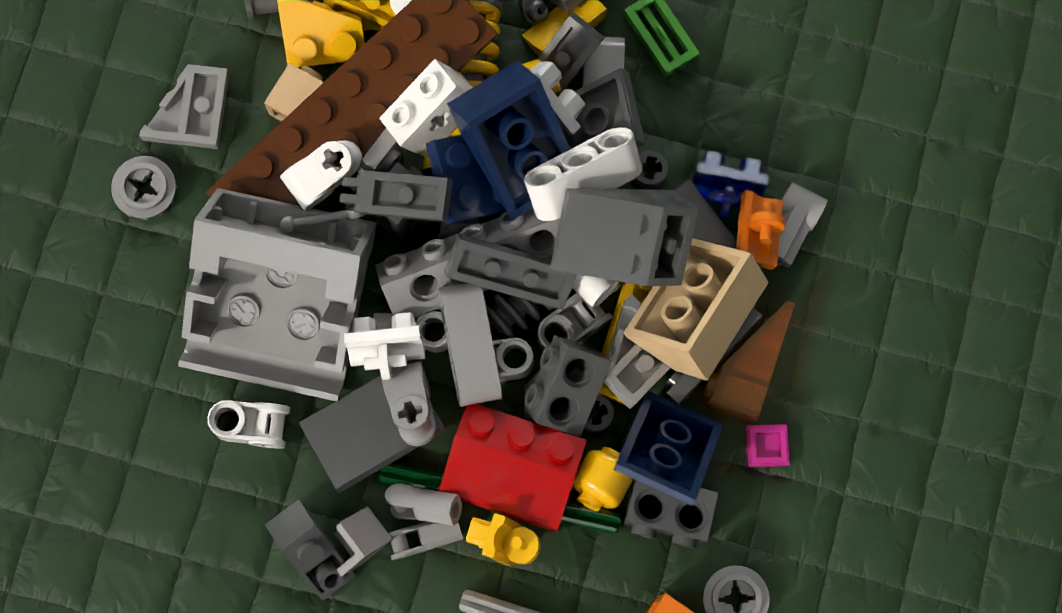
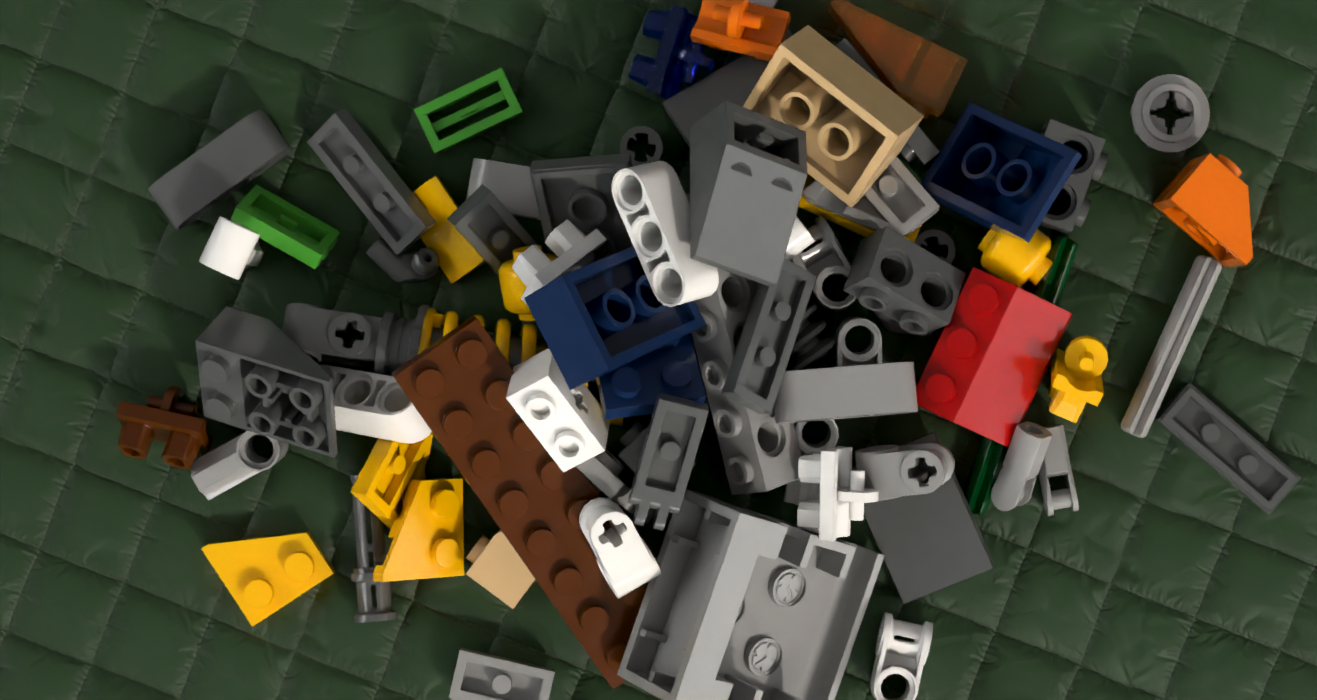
camera: 80 degrees left, 10 degrees up
dark grey slope [265,499,356,601] -> none
light grey hinge [280,207,365,232] -> none
light grey panel [334,506,393,577] -> none
dark pink tile [745,424,790,468] -> none

